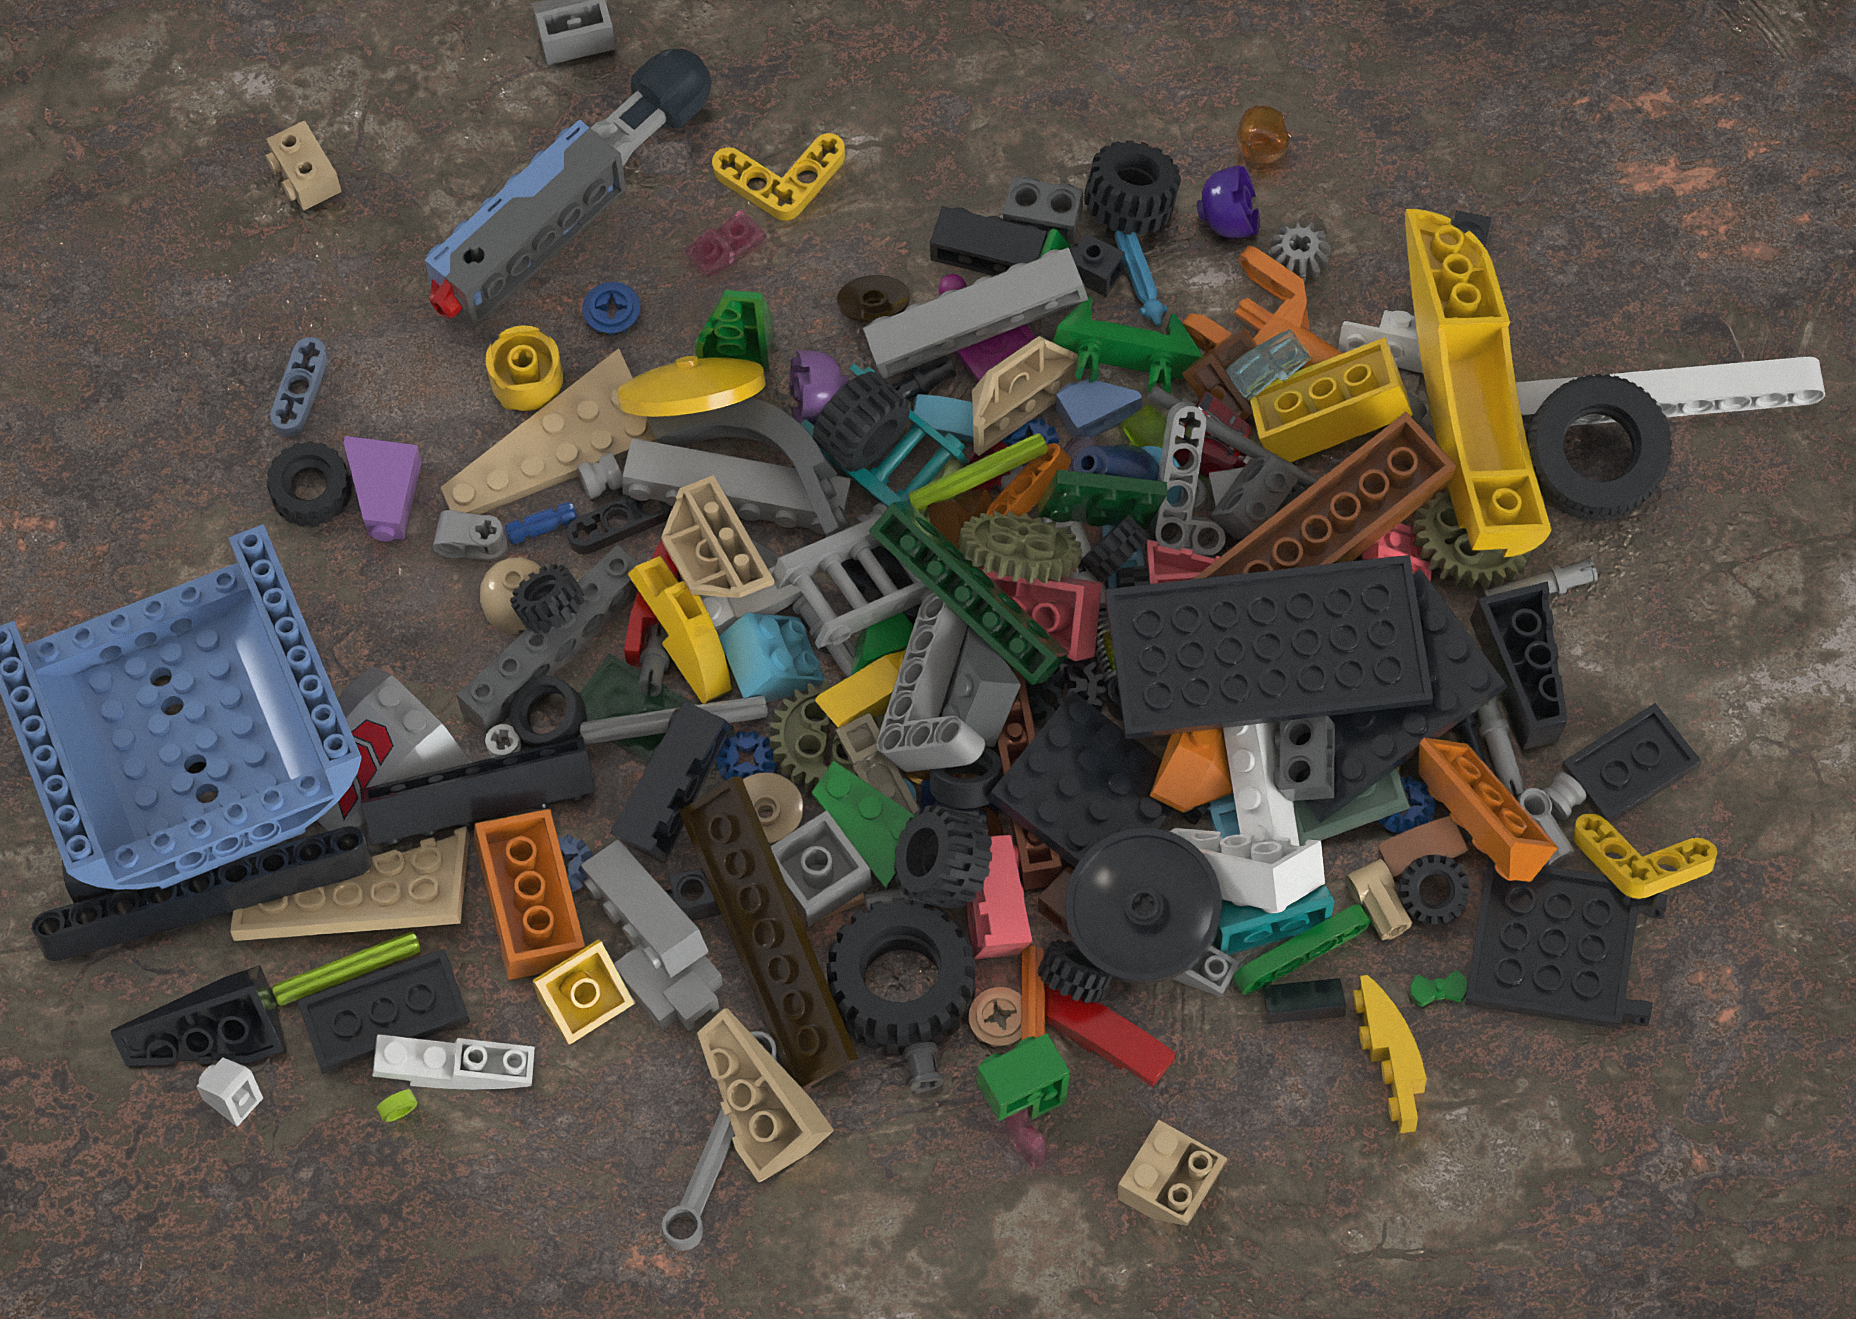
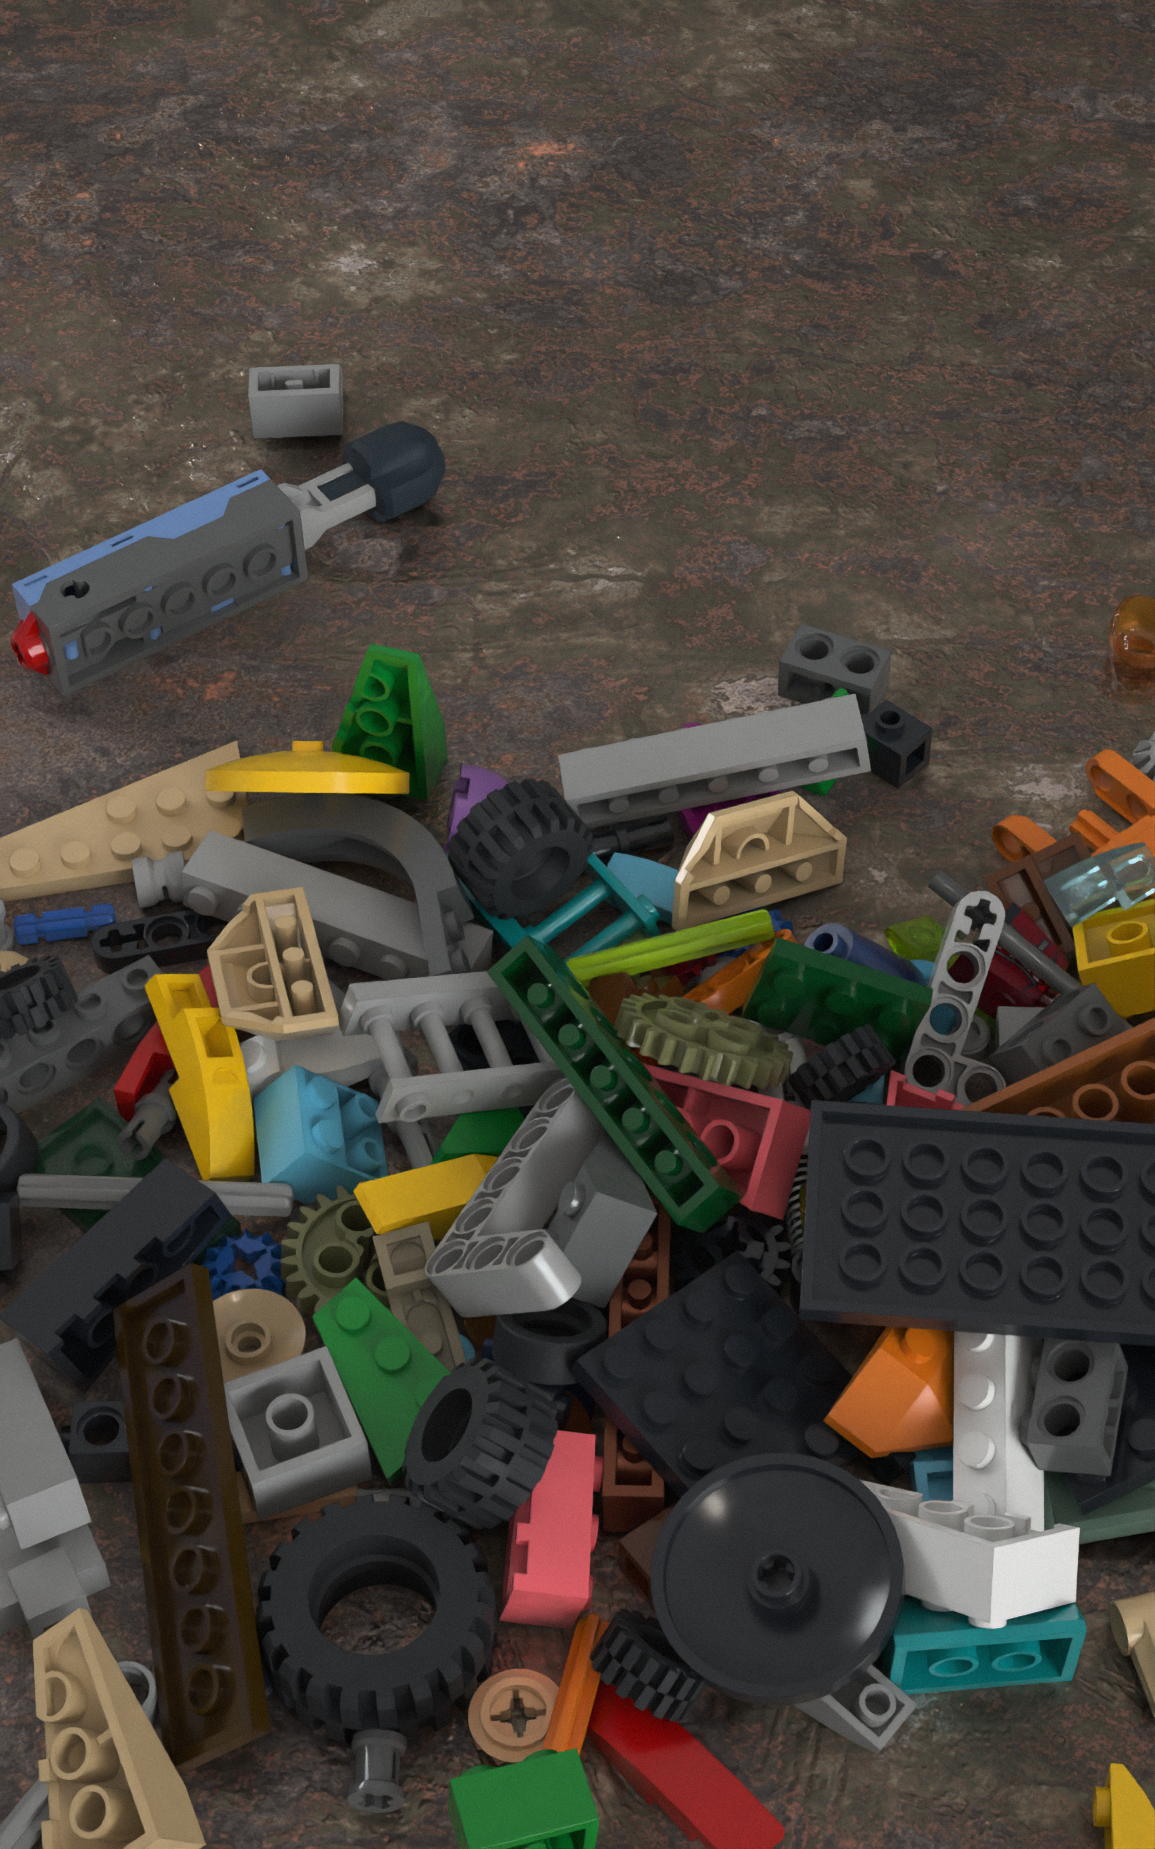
camera: 10 degrees right, 15 degrees down
yellow brick [486,325,563,411] -> none
blue gear [582,282,641,337] -> none
clear pink slope [684,208,767,278] -> none
yellow beam [712,133,845,221] -> none
dark brown dish [837,275,910,323] -> none
black brick [930,206,1047,276] -> none
green hose [1053,297,1202,394] -> none
medium blue slope [1056,378,1142,445] -> none
black tyre [1084,140,1181,235] -> none
dark azure wheel [1115,230,1168,327] -> none
dark purple cylinder [1197,165,1260,239] -> none
green beam [1232,904,1371,995] -> none
black slope [1263,978,1346,1024] -> none

